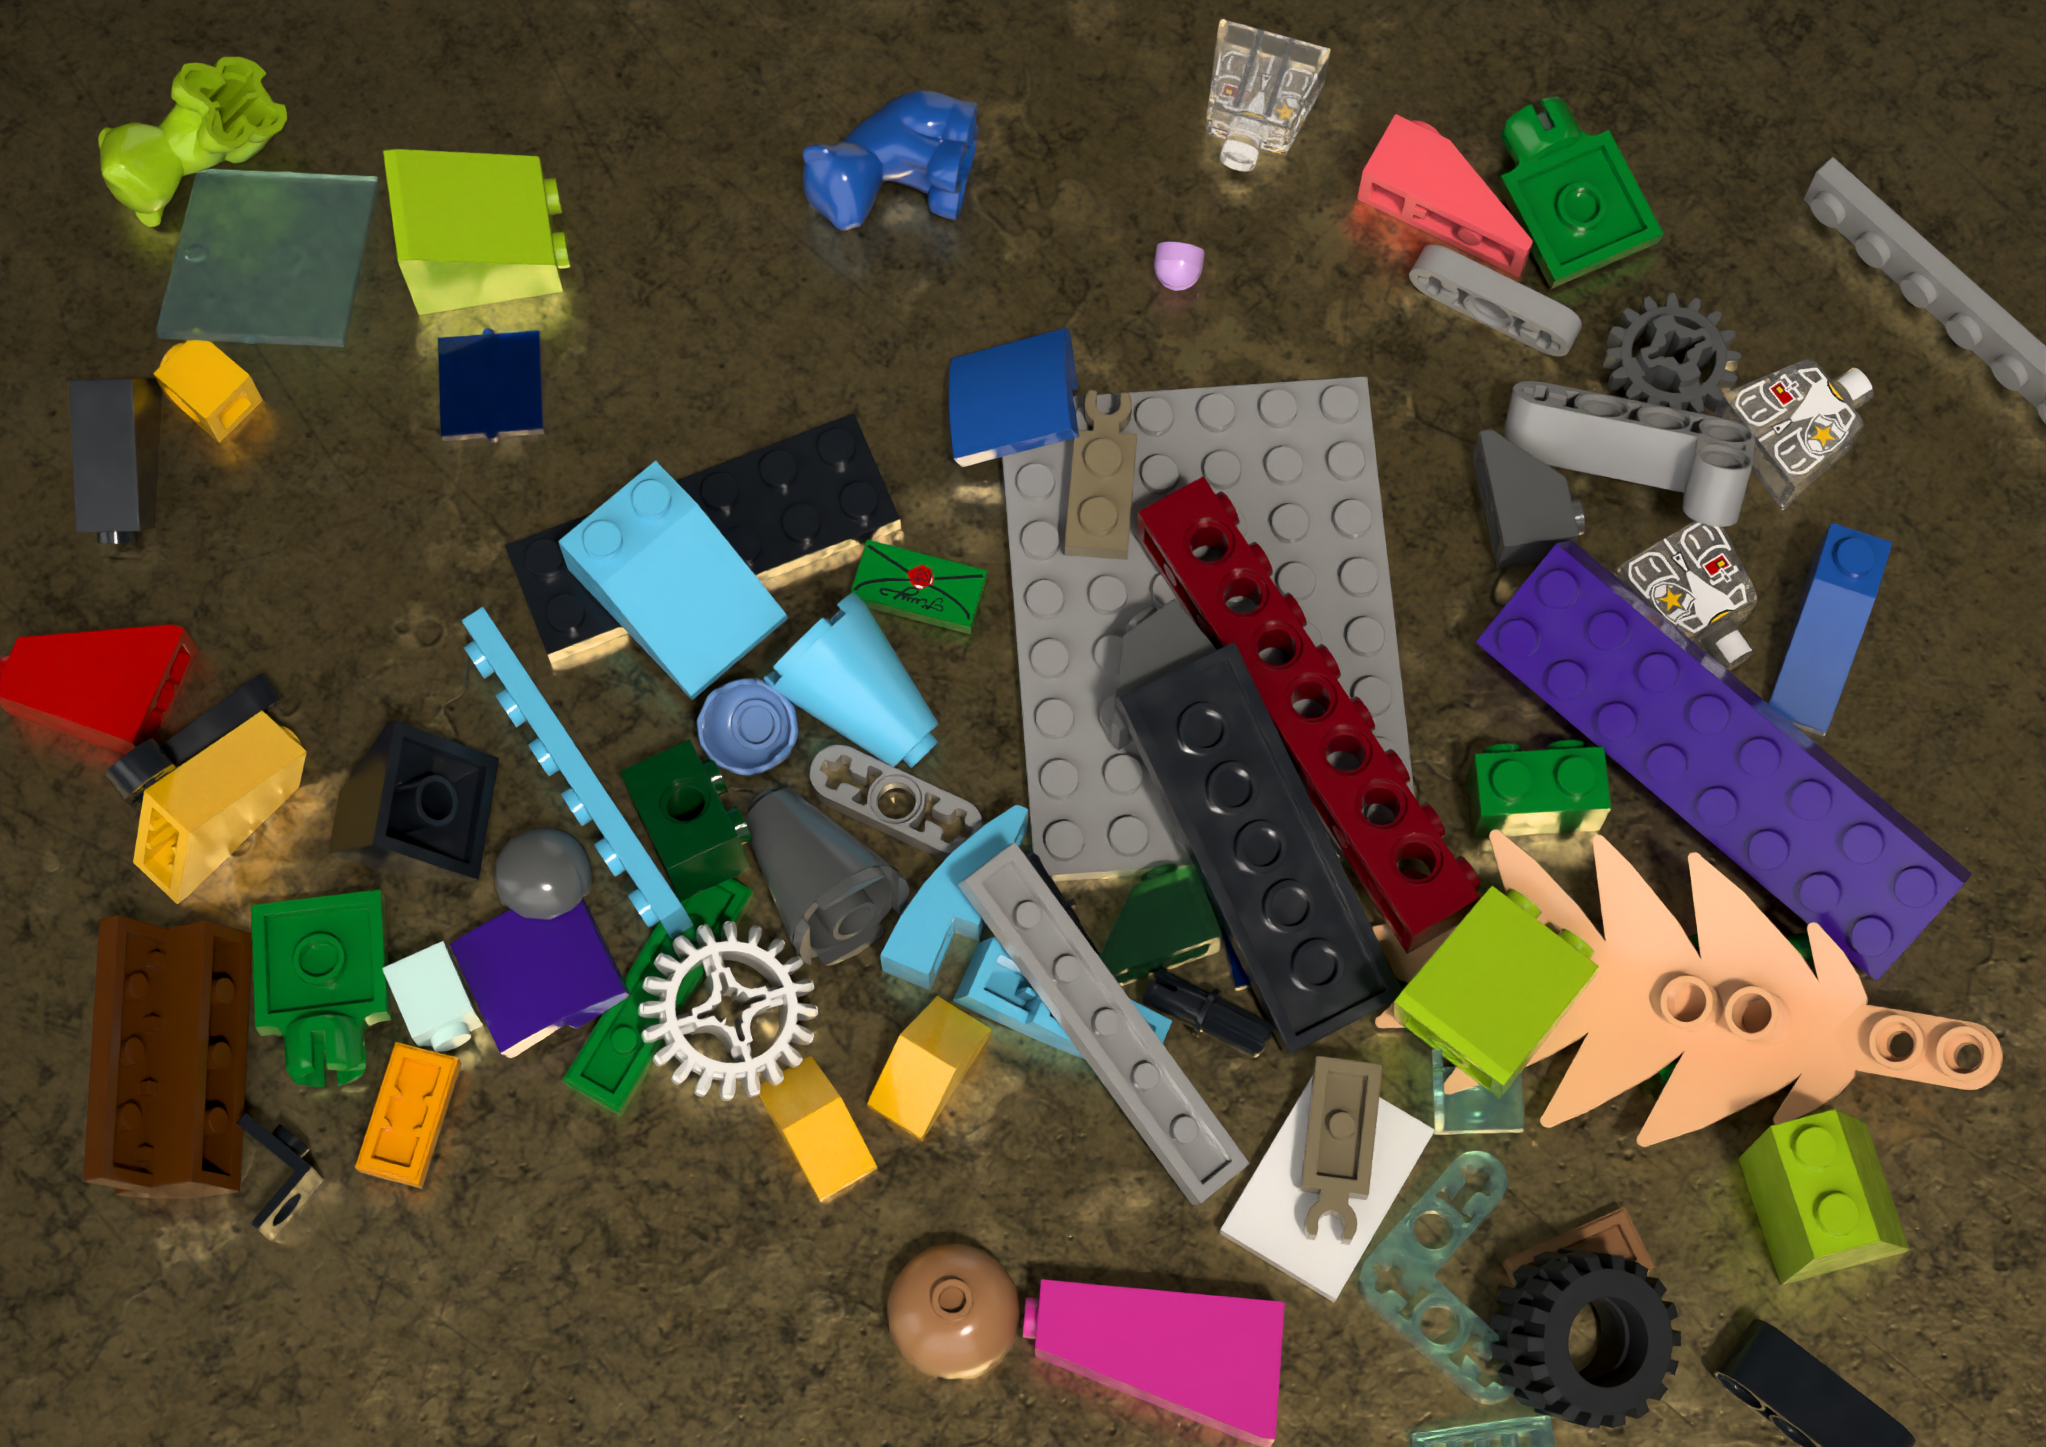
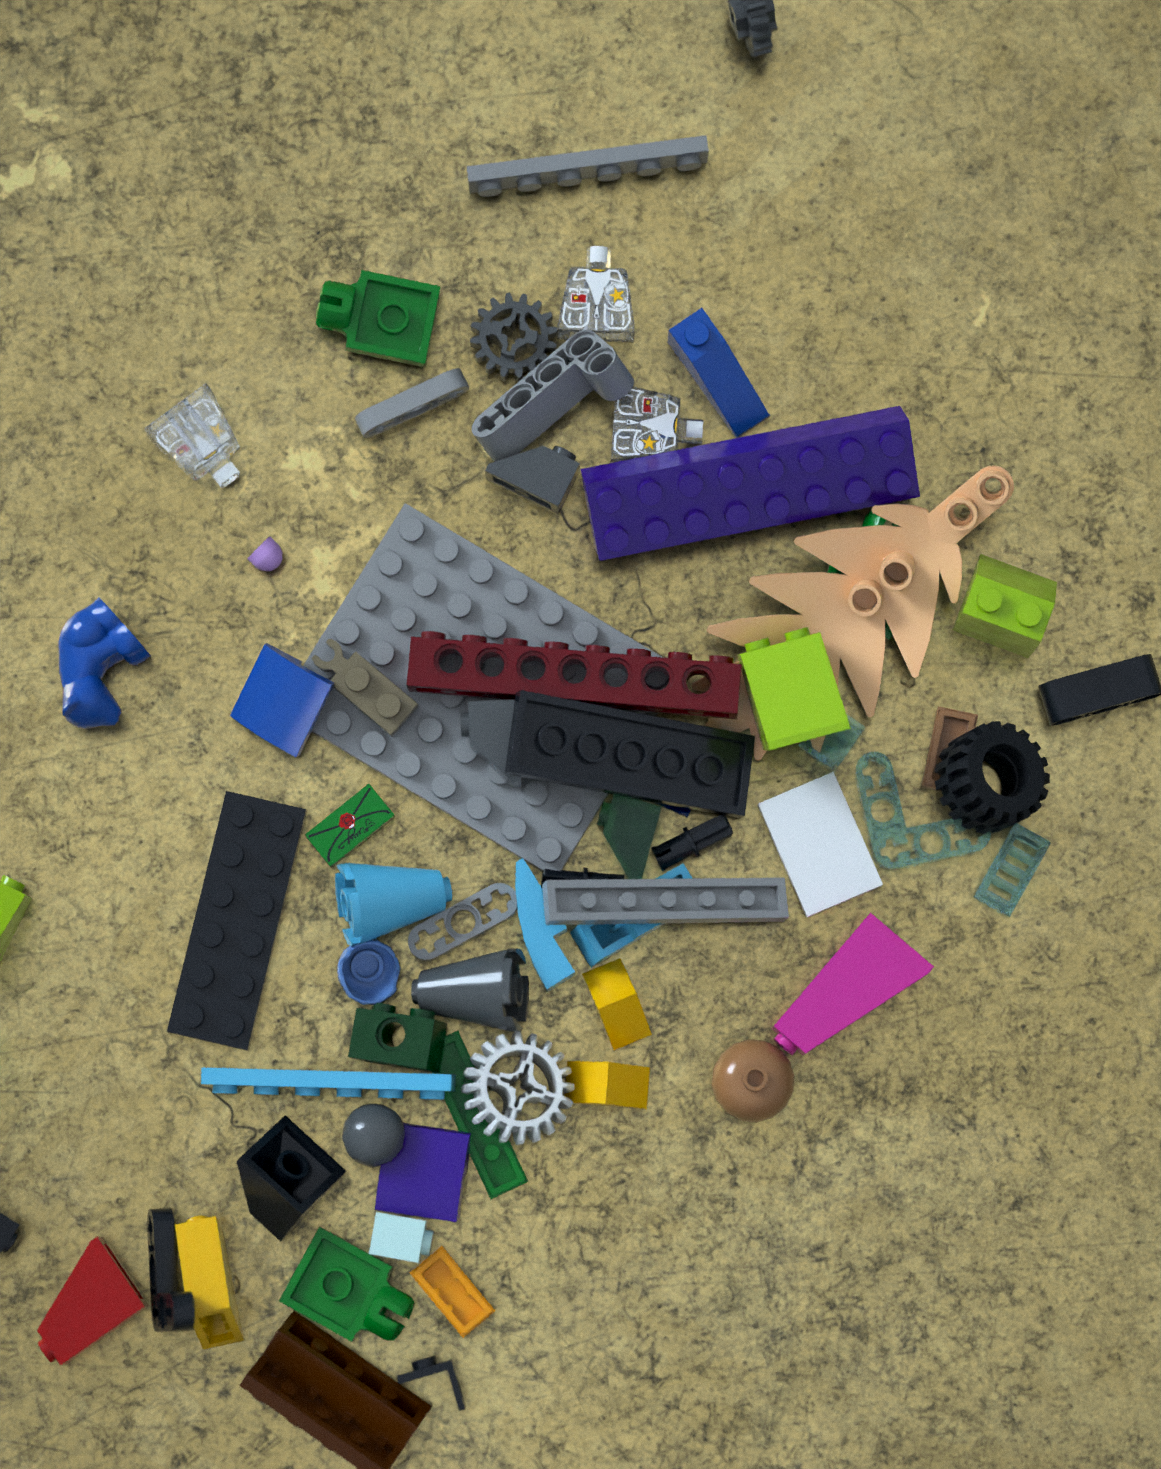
camera: 55 degrees left, 10 degrees up
clear blue piece [438,329,544,443] -> none
medium azure slope [558,460,788,700] -> none
dark tan plate [1300,1056,1383,1245] -> none
coral slope [1357,114,1533,277] -> none
green brick [1466,740,1611,838] -> none

